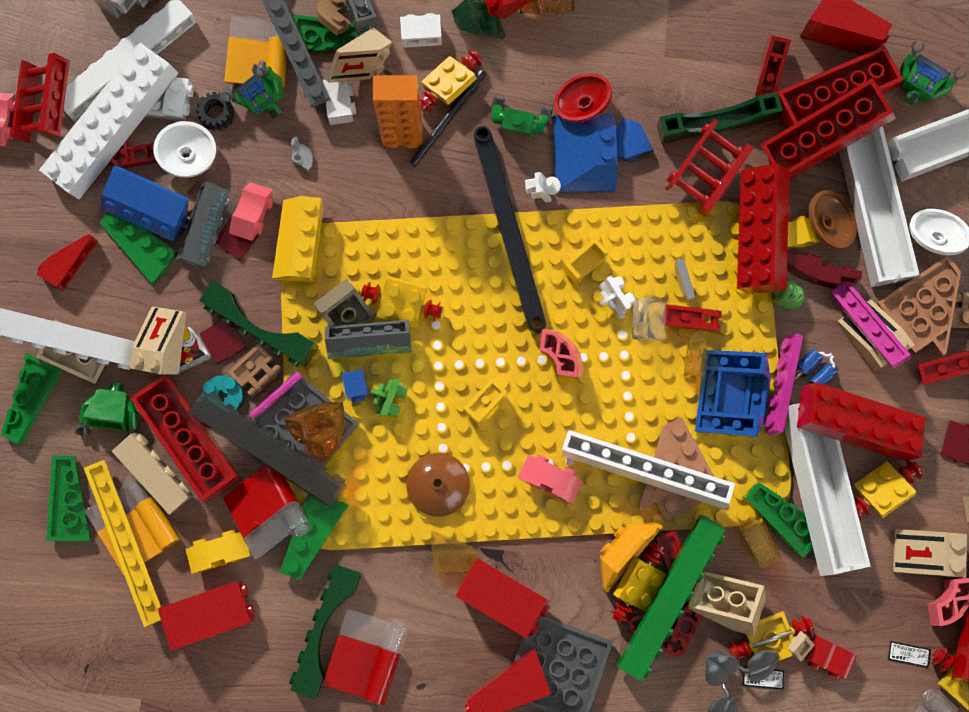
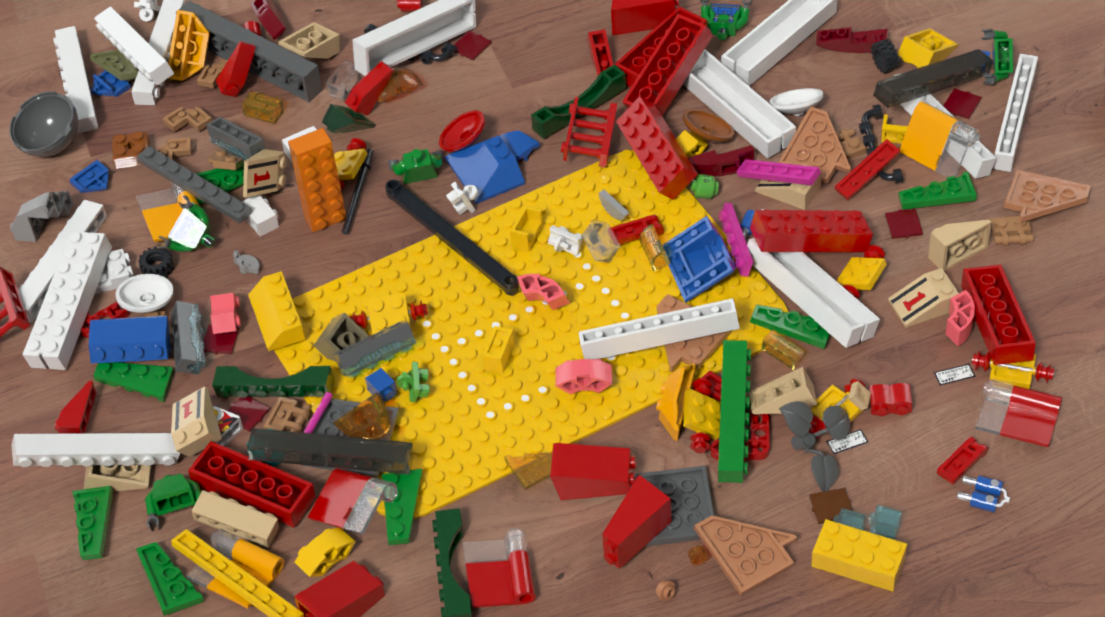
camera: 20 degrees left, 30 degrees down
dark orange dish [406,453,470,517] -> none

